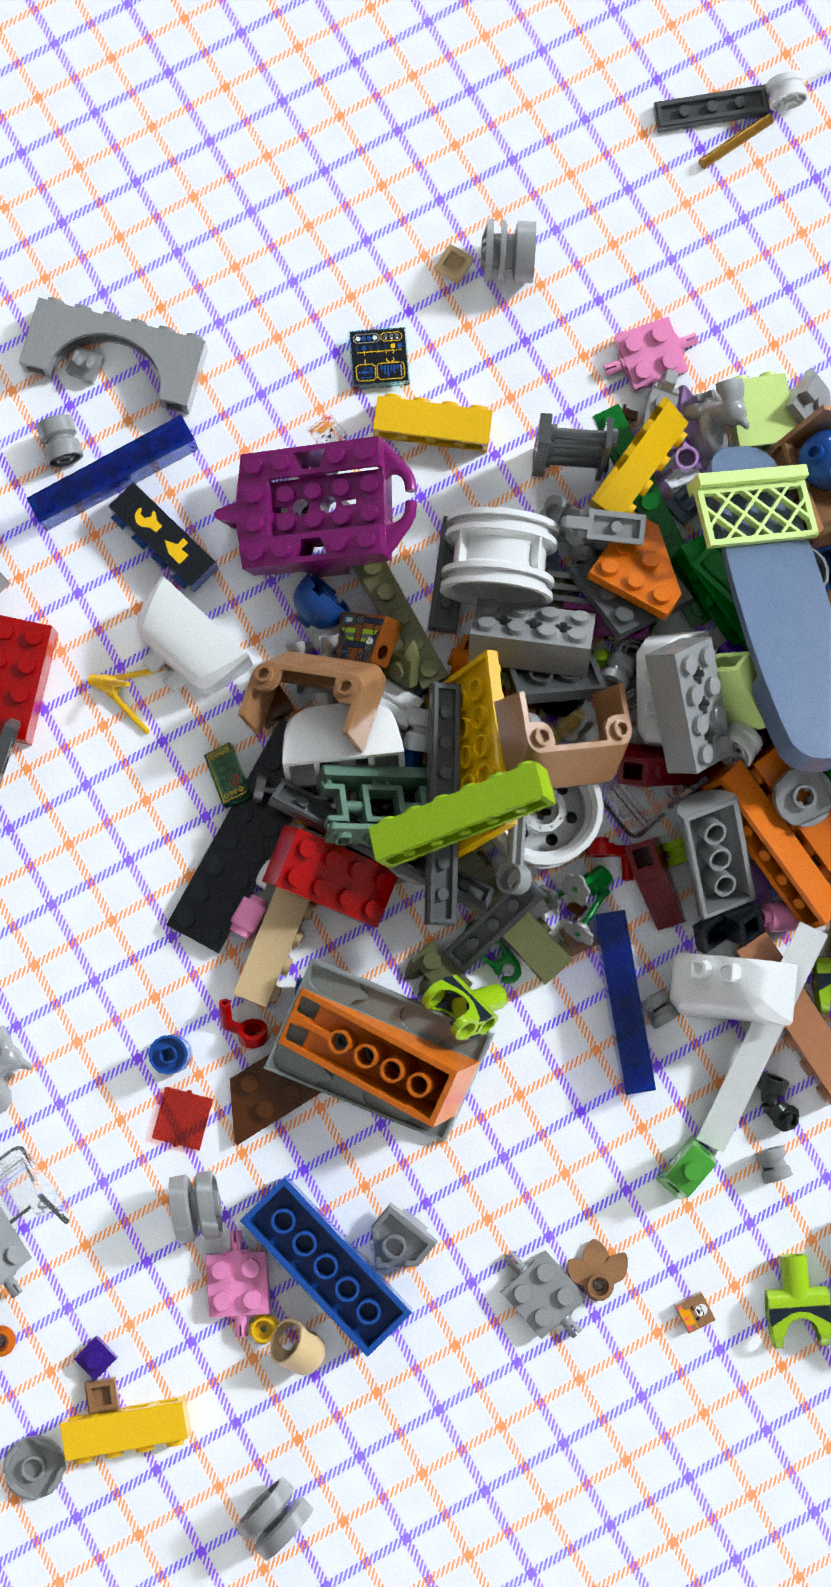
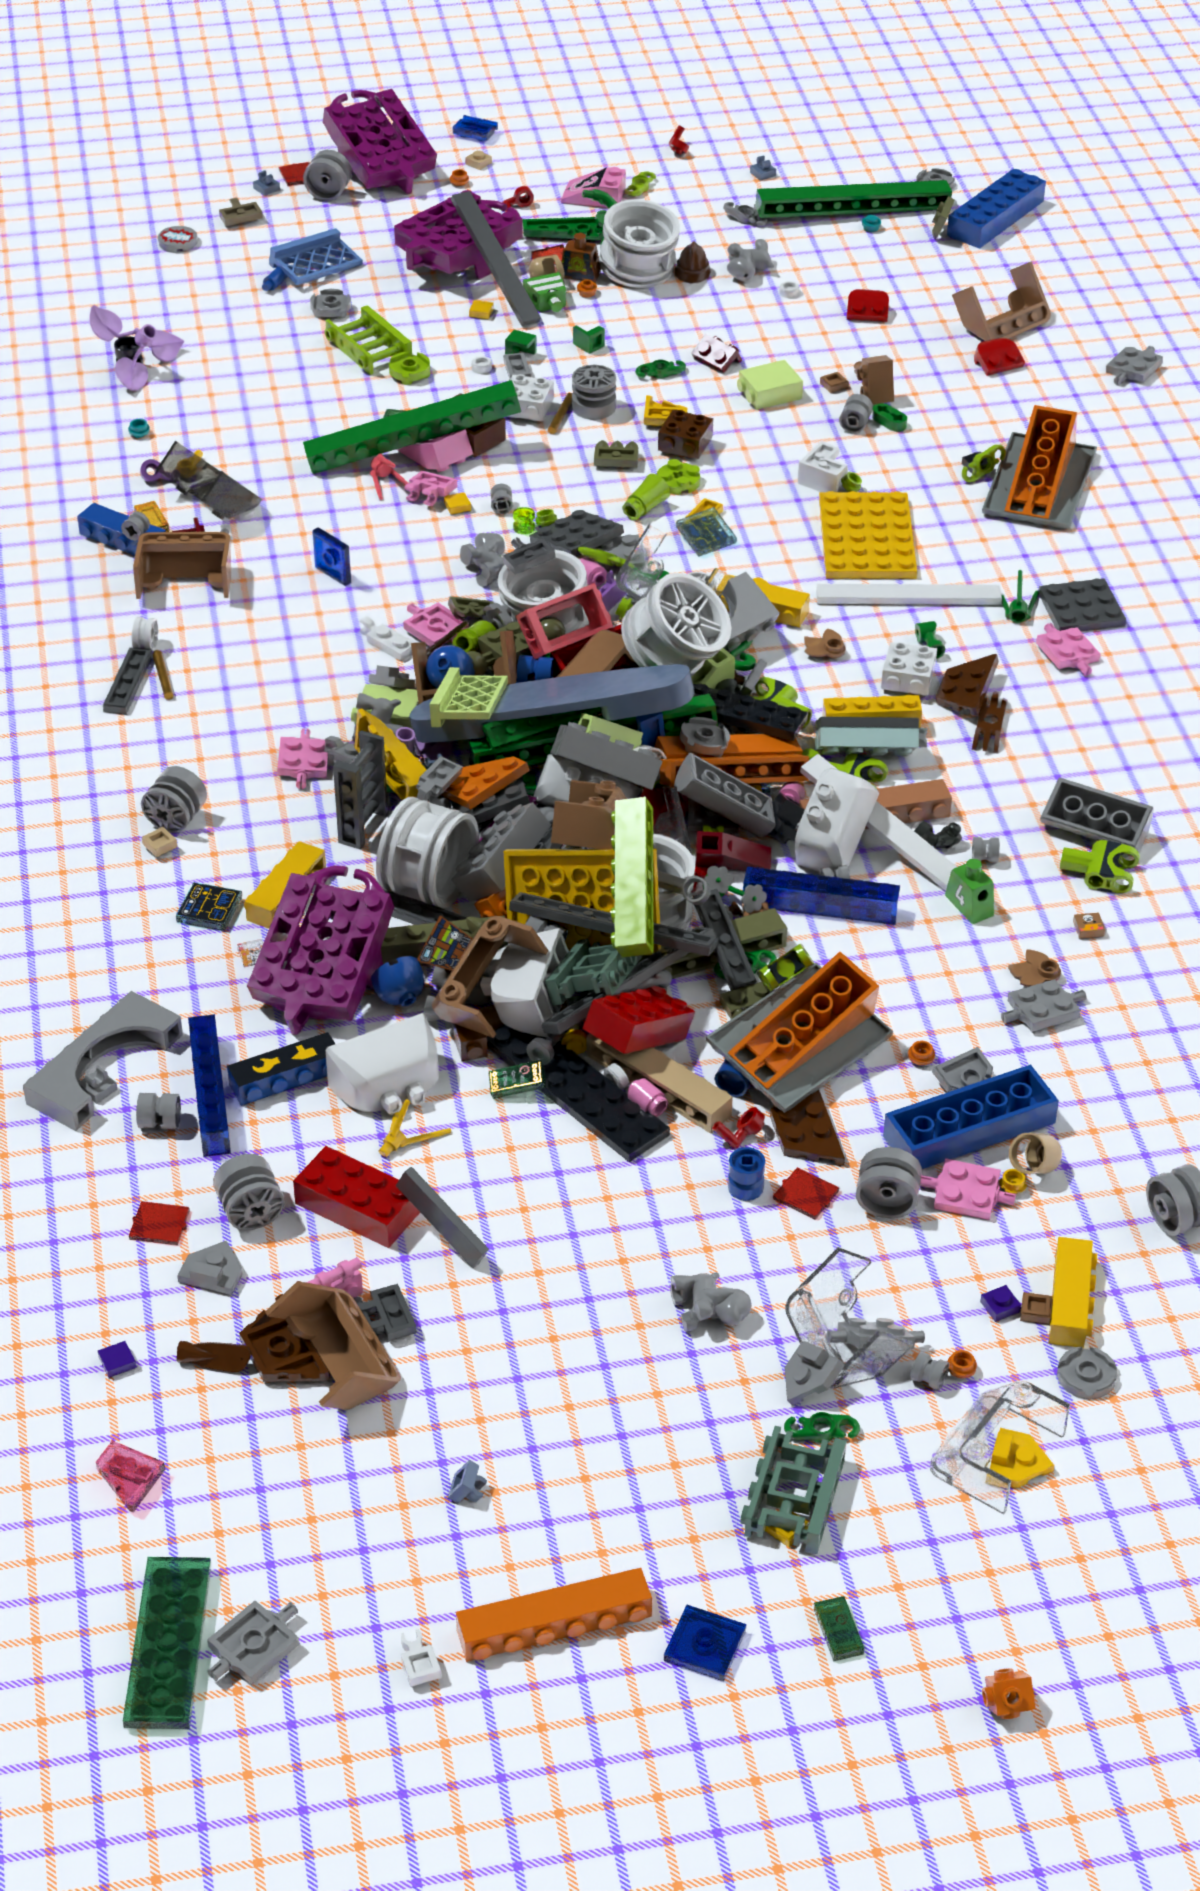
camera: 70 degrees left, 40 degrees down
none -> orange plate [908,1040,935,1065]

